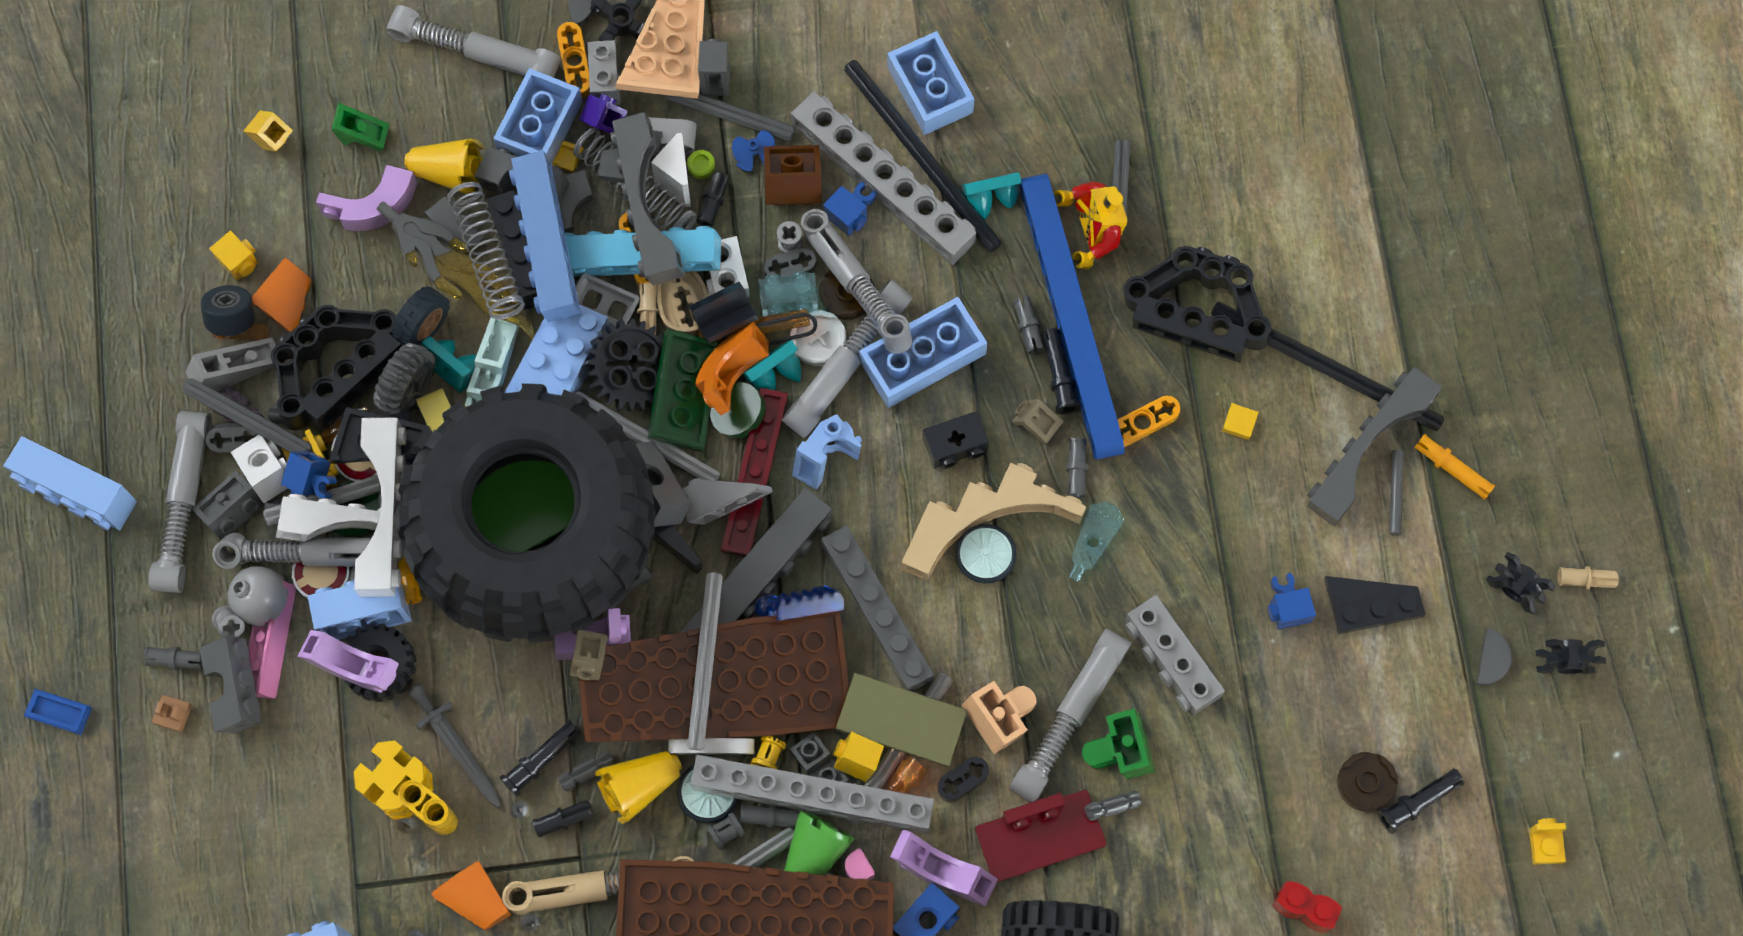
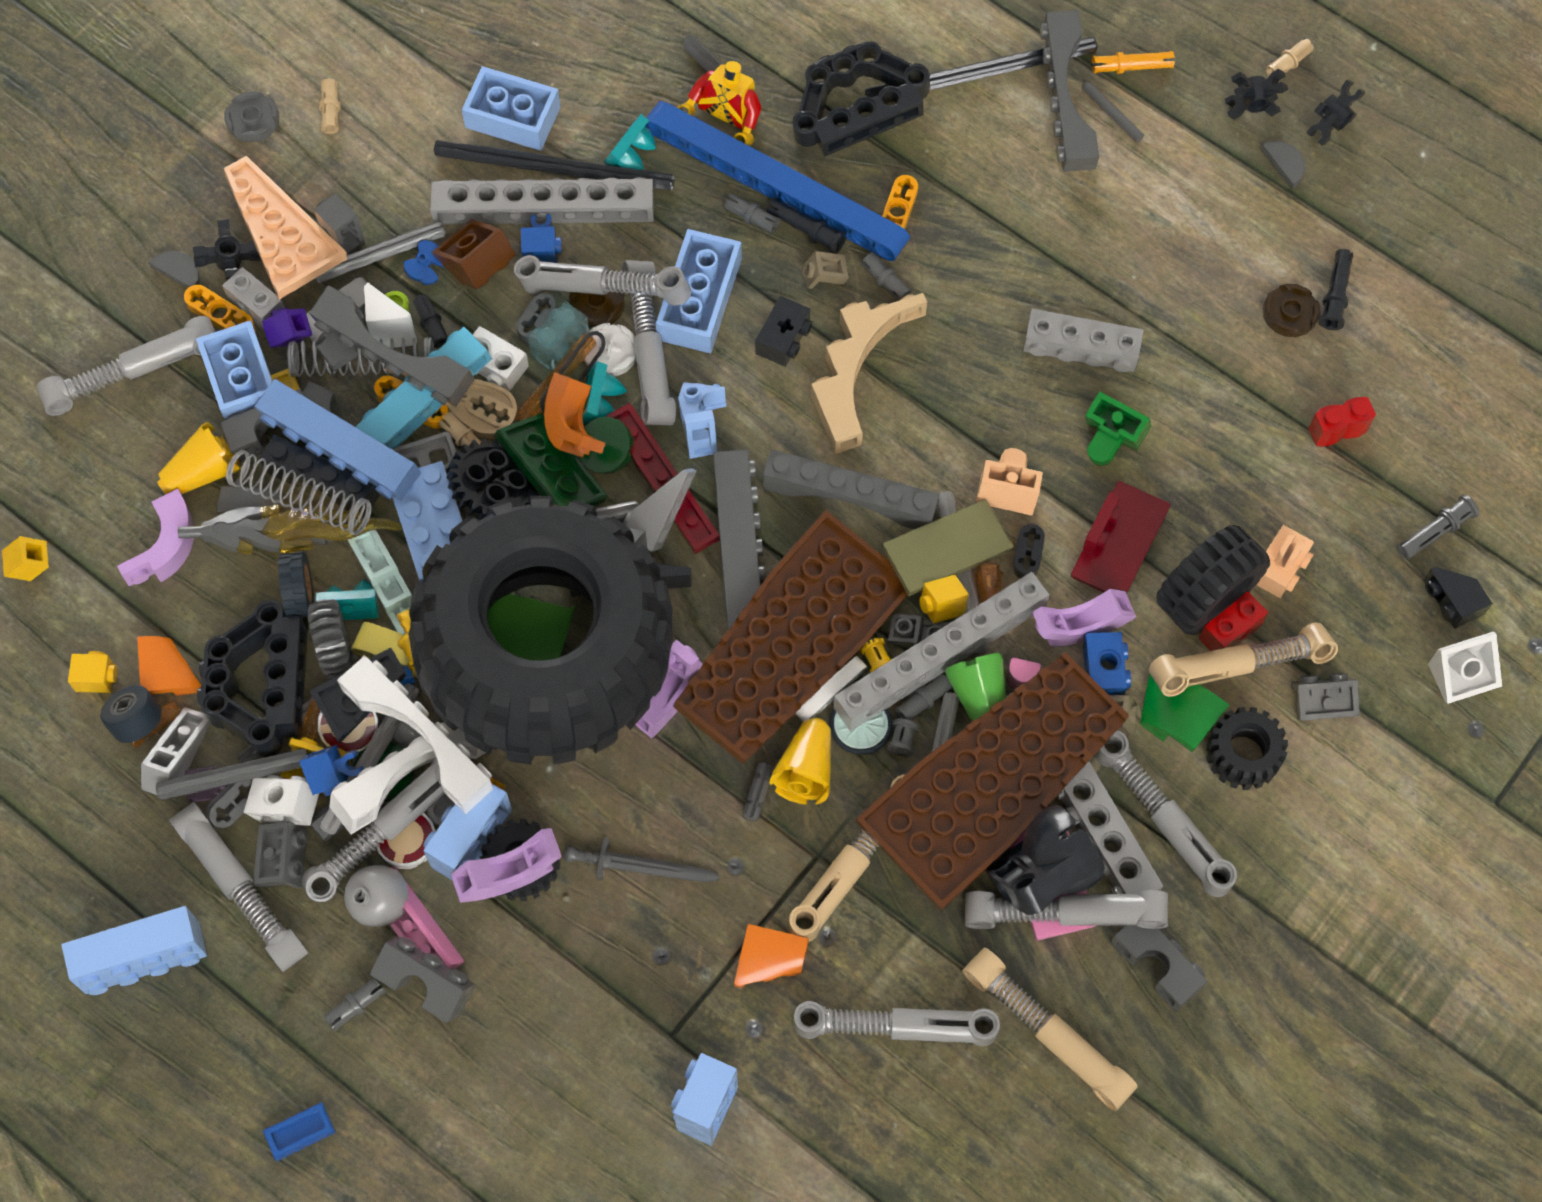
camera: 45 degrees left, 5 degrees down
medium nougat tile [152,695,193,733] -> none
light grey bush [212,606,245,638] -> none
green slope [331,103,389,151] -> none
yellow connector [354,740,458,835] -> none
black pin [499,720,581,797] -> none
black axle [532,800,593,838] -> none
dark tan bracket [570,630,608,680] -> none
light grey axle [688,573,723,751] -> none
black panel [689,281,759,343] -> none
clear blue gear [755,586,844,621] -> none
light grey bush [777,221,802,253] -> none
light aqua wheel [955,524,1017,584] -> none
light grey piece [1009,628,1132,802] -> none
clear light blue piece [1069,502,1124,581] -> none
dark grey axle [1085,791,1142,821] -> none
yellow tile [1222,403,1259,440] -> none
blue brick [1268,573,1316,630] -> none
black wing [1324,576,1426,634] -> none
yellow bracket [1529,818,1566,865] -> none

